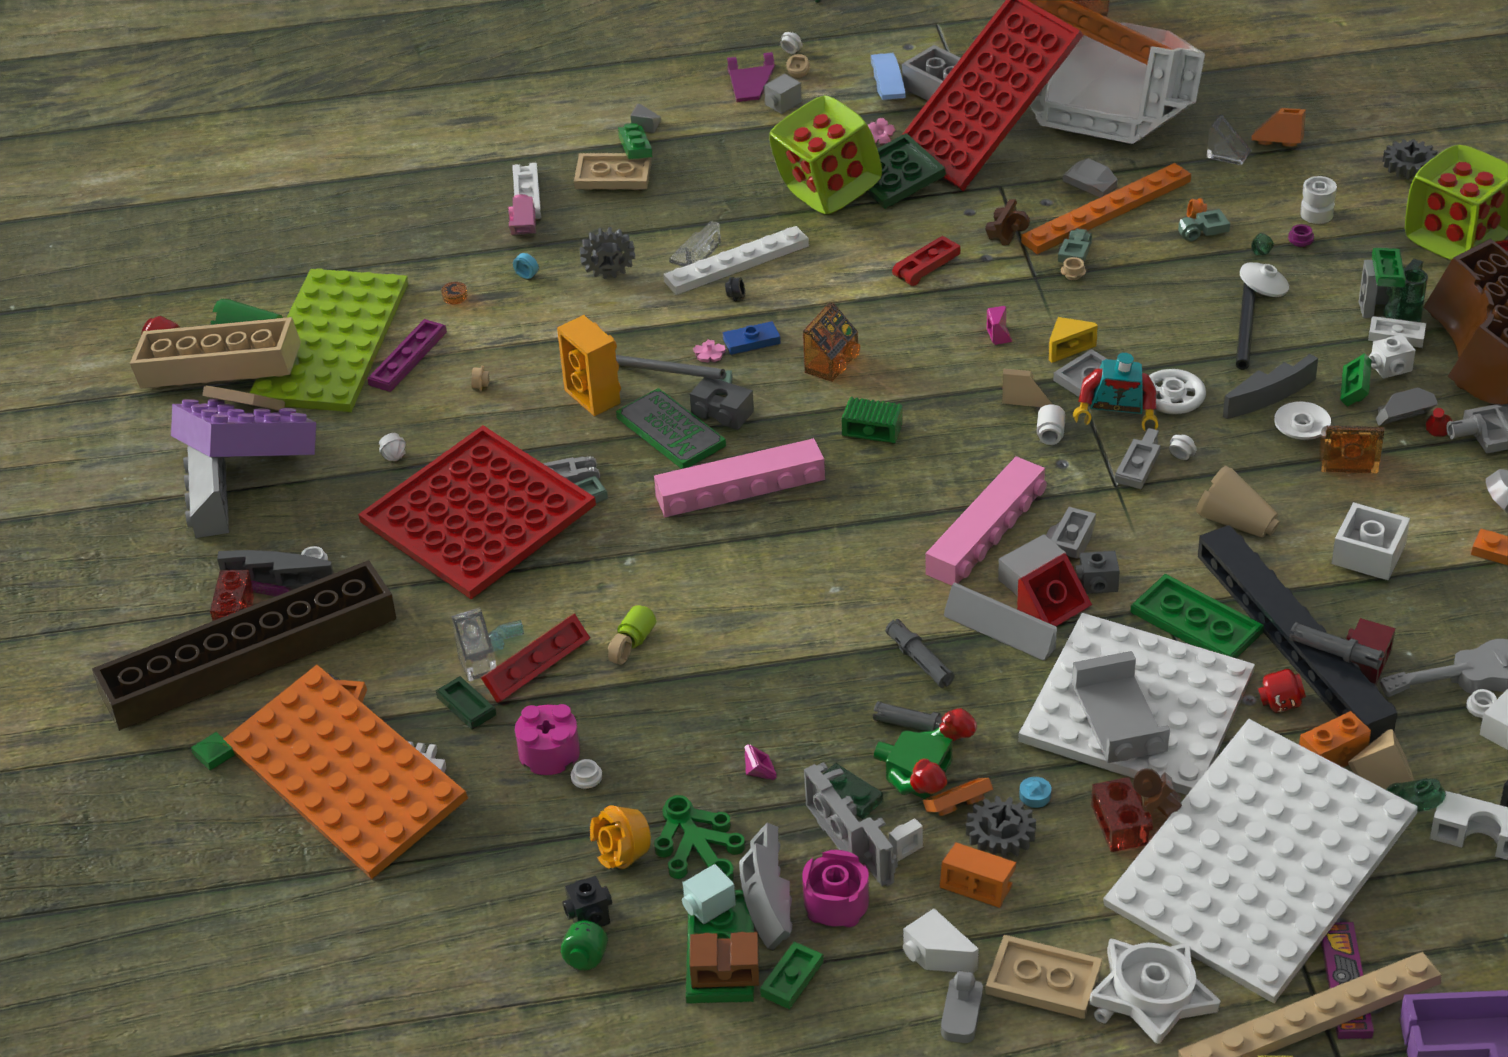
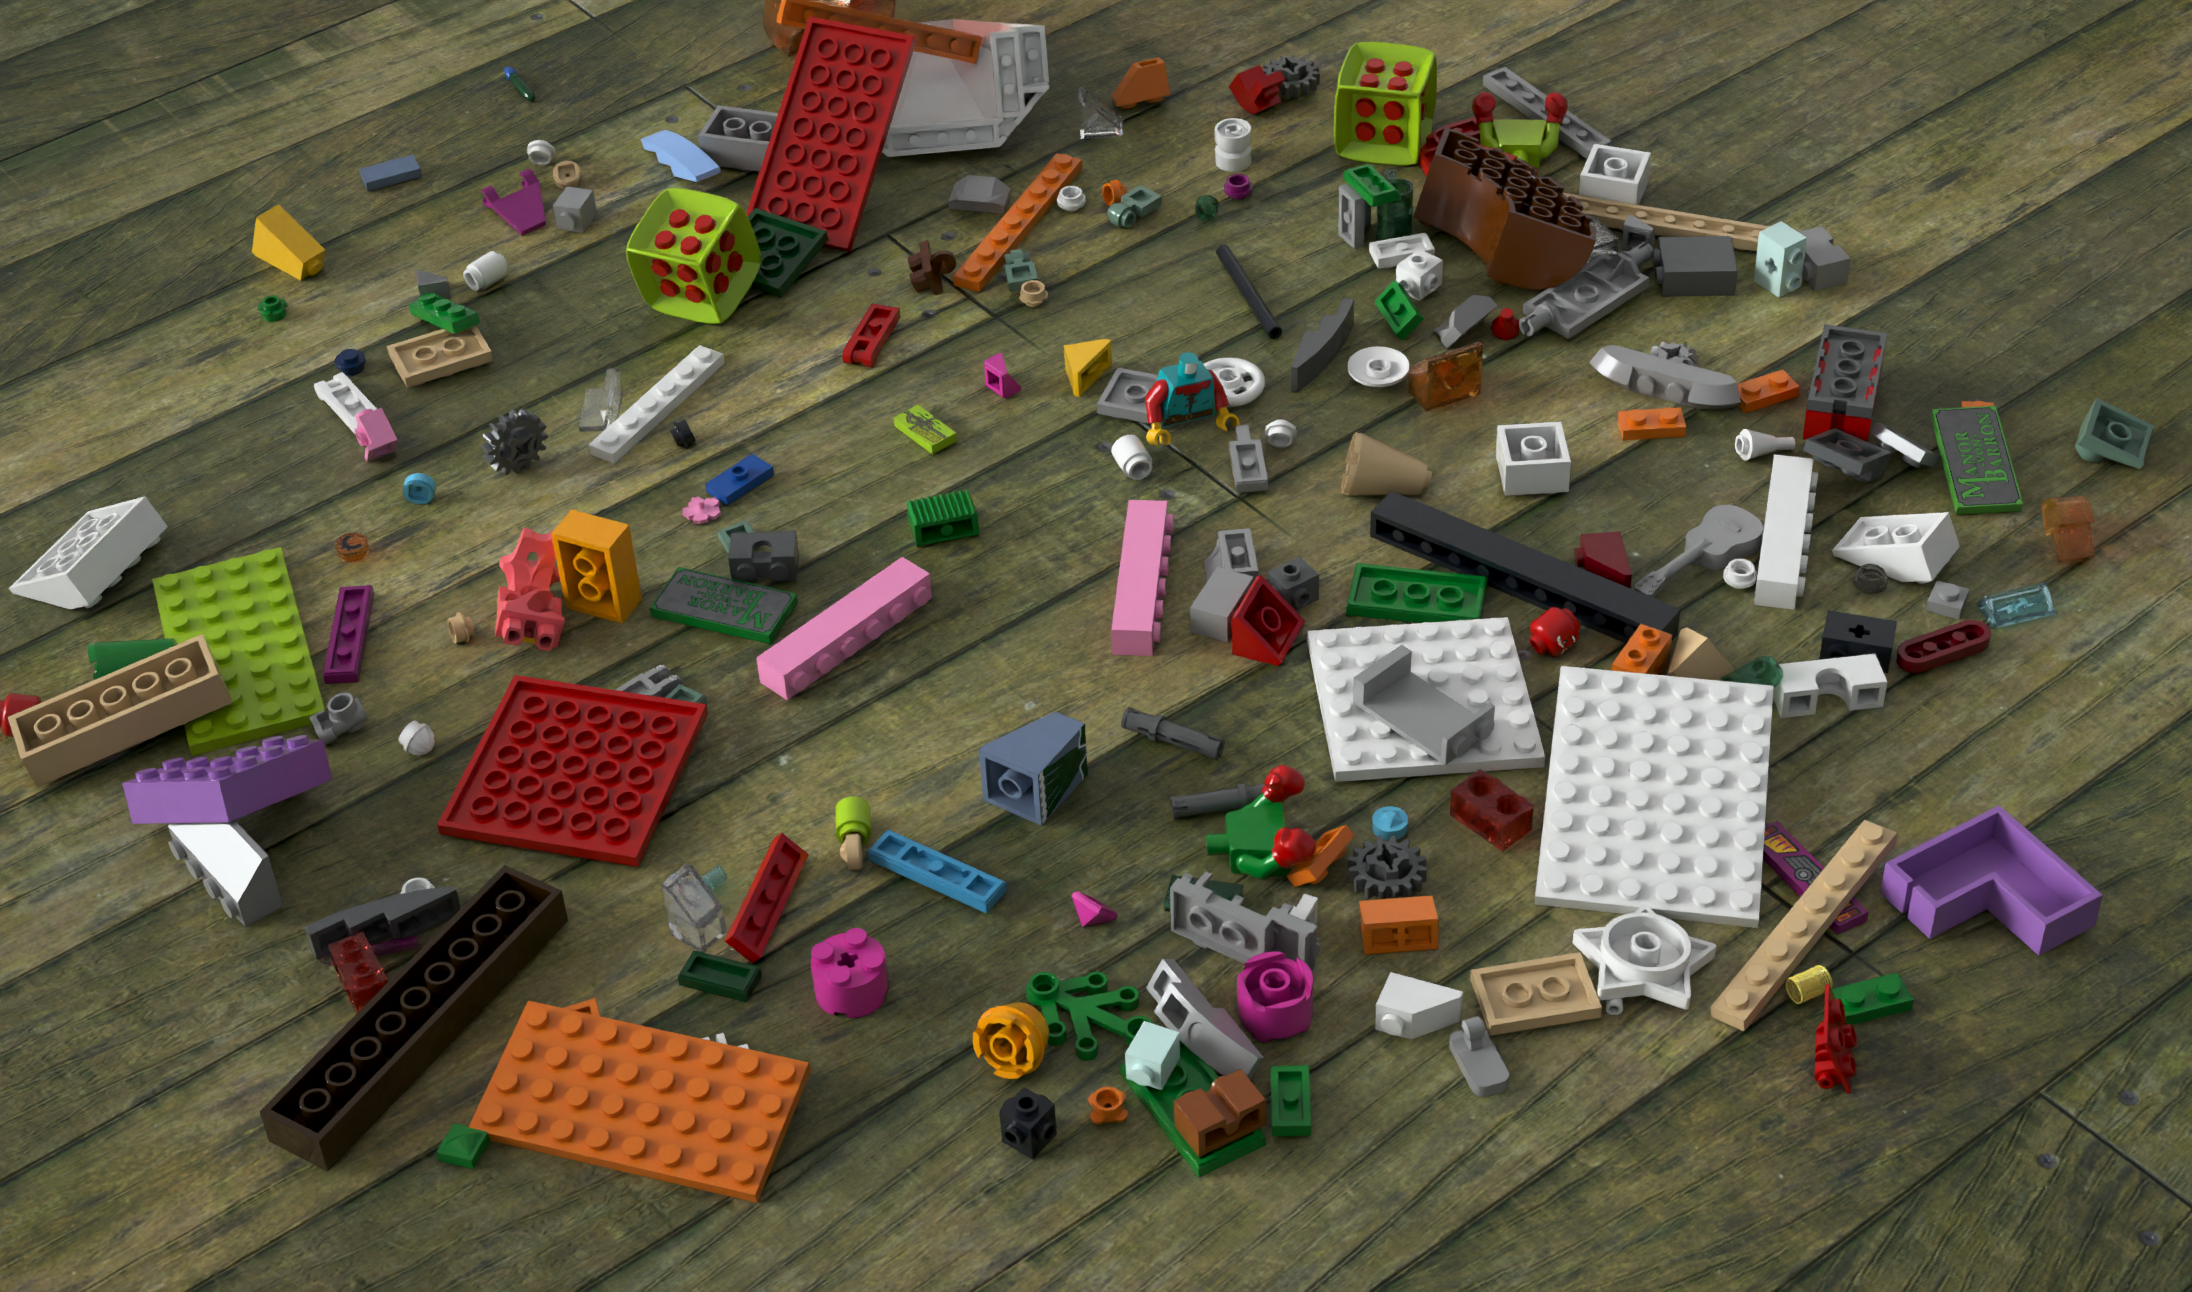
camera: 30 degrees left, 0 degrees up
tan tile [202,385,285,411] -> none
green head [560,921,608,971] -> none
white plate [571,759,602,789] -> none
dark grey piece [616,355,726,380] -> none
clear orange slope [803,302,860,382] -> none
light grey slope [944,582,1057,661] -> none
tan slope [1002,369,1053,407] -> none
reddish brown hips [1133,768,1182,818] -> none
white dish [1240,262,1289,297] -> none
dark grey pin [1289,622,1384,670] -> none
none -> white slope [9,496,168,609]
none -> yellow slope [252,204,325,281]
none -> green plate [258,295,287,322]
none -> light grey plate [309,693,369,746]
none -> dark blue plate [335,349,366,376]
none -> sand blue tile [359,155,422,191]
none -> white brick [463,251,508,291]
none -> coral hips [495,528,565,651]
none -> dark azure plate [867,829,1007,914]
none -> lime tile [894,405,957,455]
none -> sand blue slope [979,712,1088,826]
none -> white plate [1057,186,1086,212]
none -> orange plate [1088,1087,1128,1124]
none -> red brick [1229,65,1285,114]

